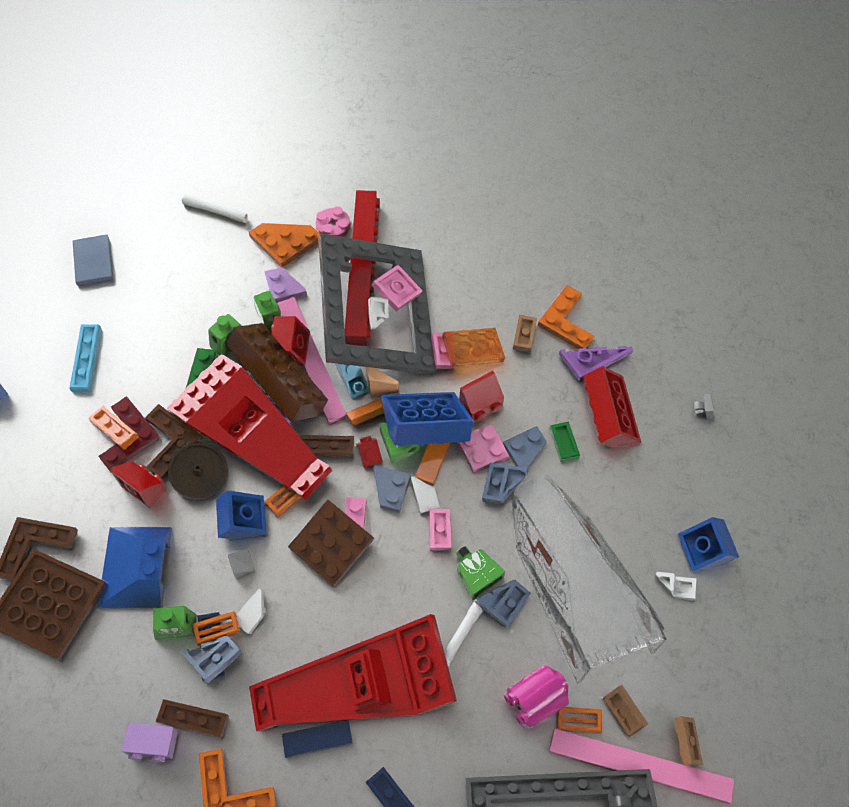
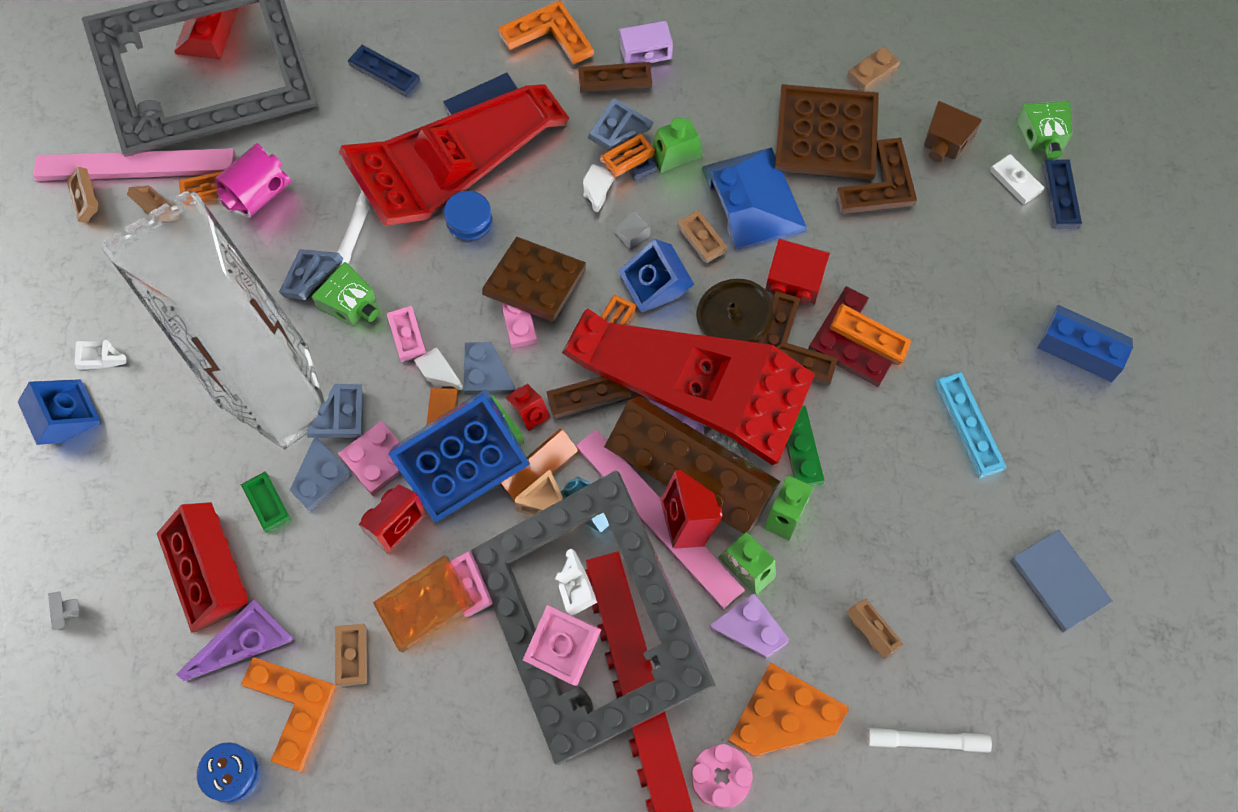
camera: 165 degrees right, 5 degrees up
none -> blue head [197,742,259,803]
none -> blue head [444,191,492,241]
none -> medium nougat plate [677,210,727,264]
none -> medium nougat plate [846,599,904,659]

